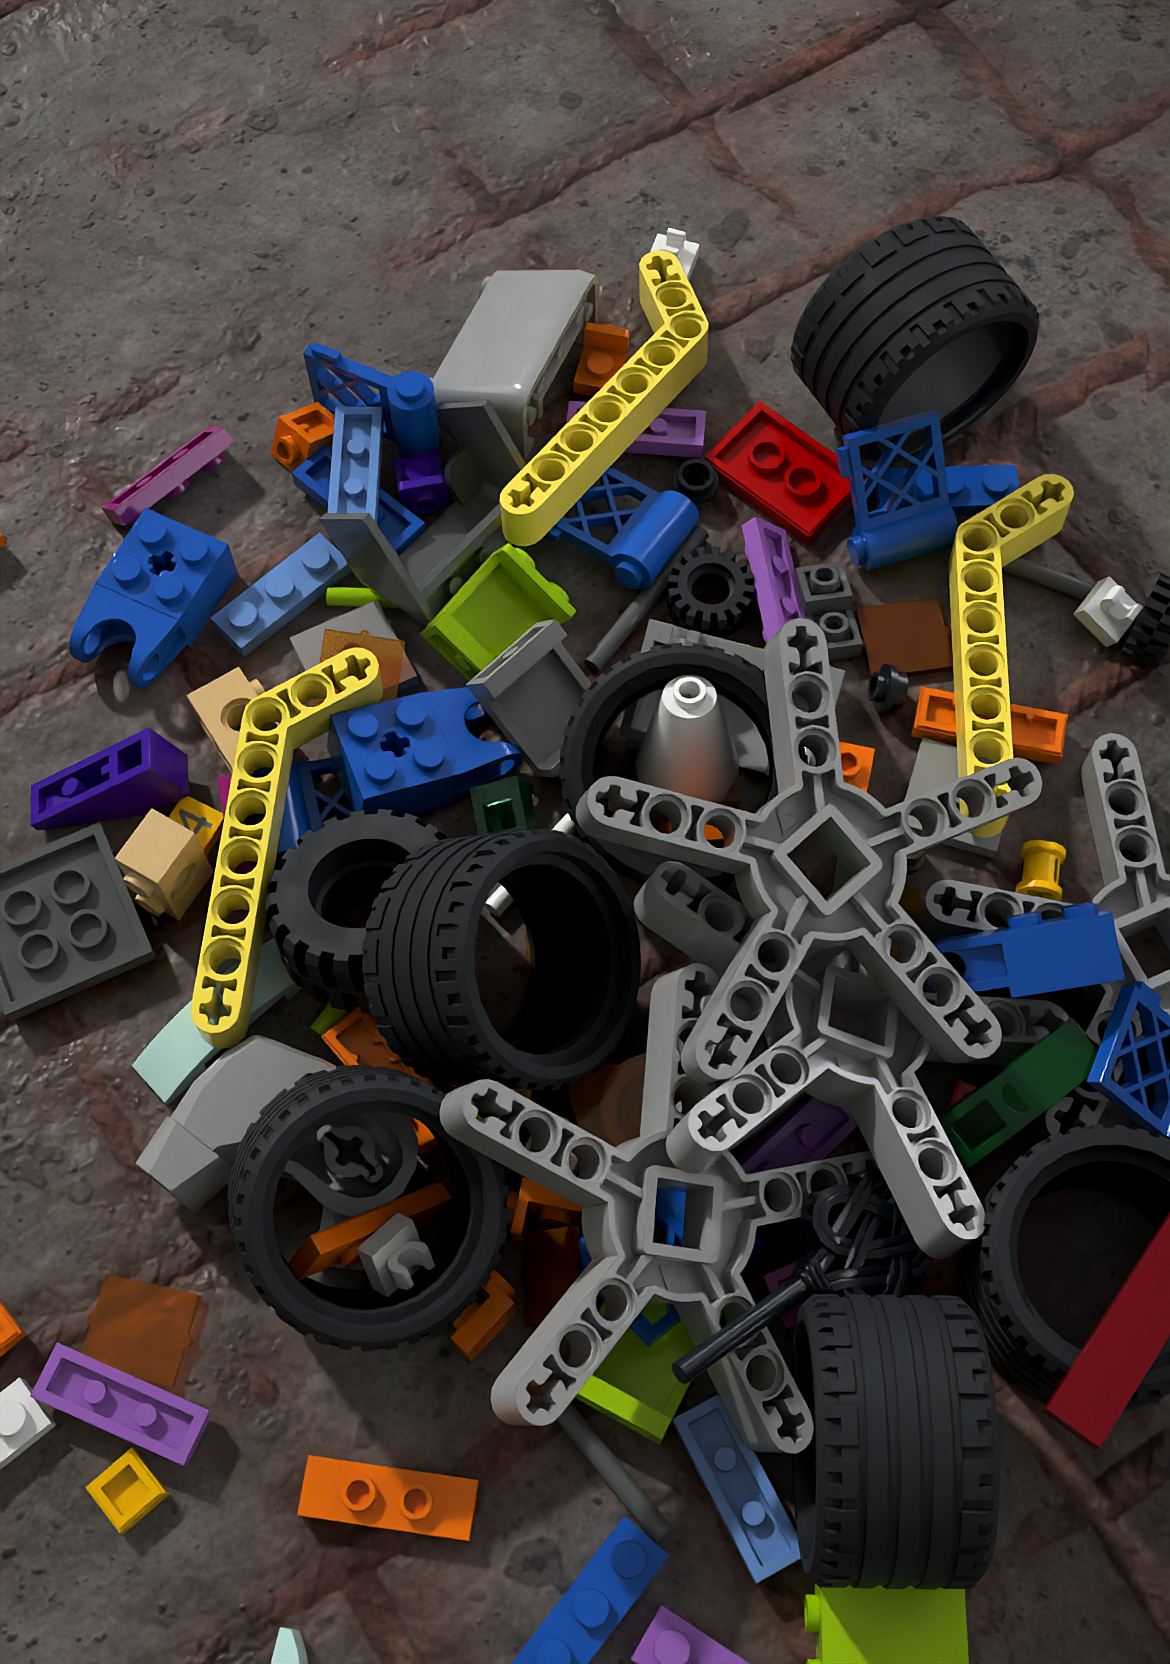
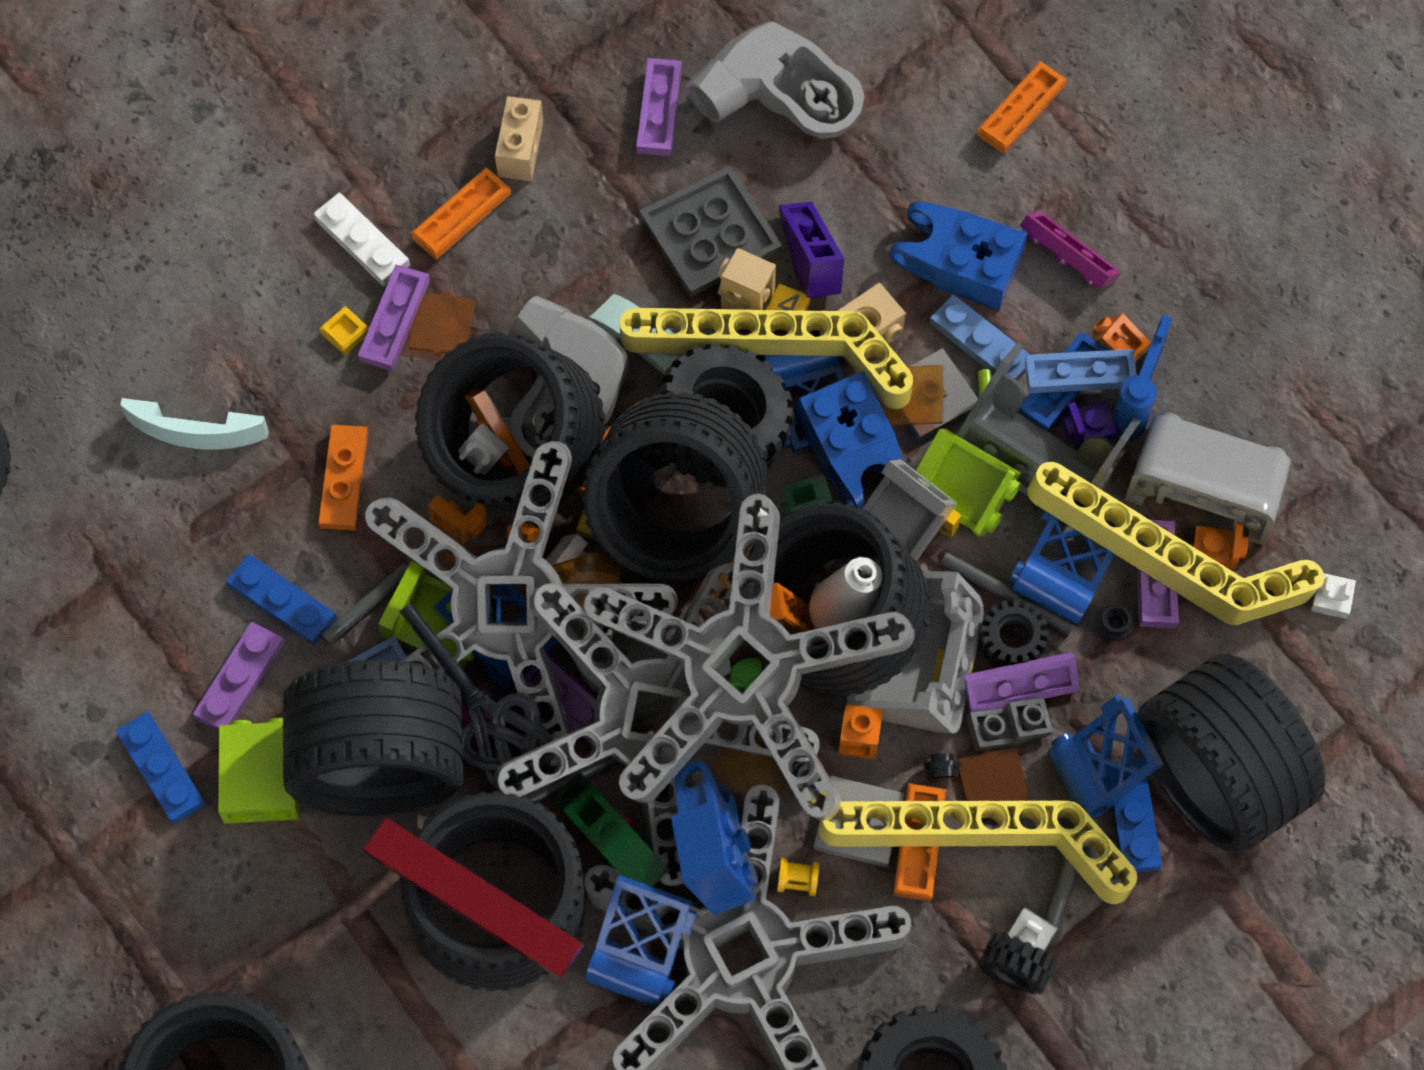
camera: 85 degrees right, 0 degrees up
red tile [702,401,867,546] -> none

